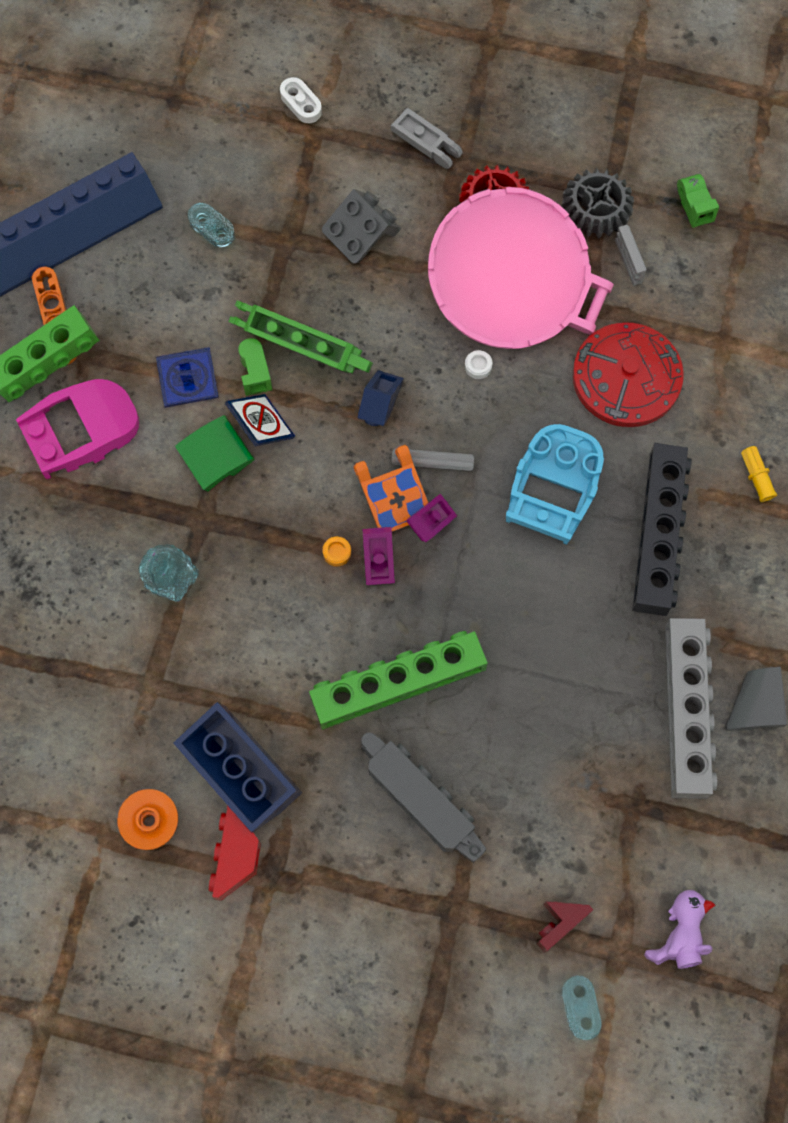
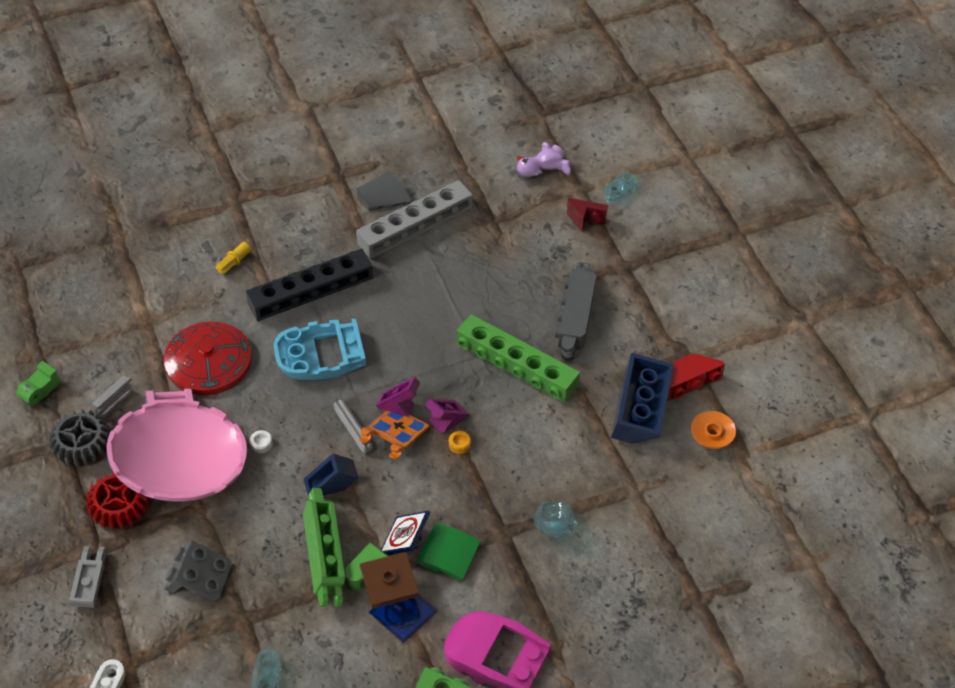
camera: 125 degrees left, 20 degrees down
none -> reddish brown plate [359,552,419,609]

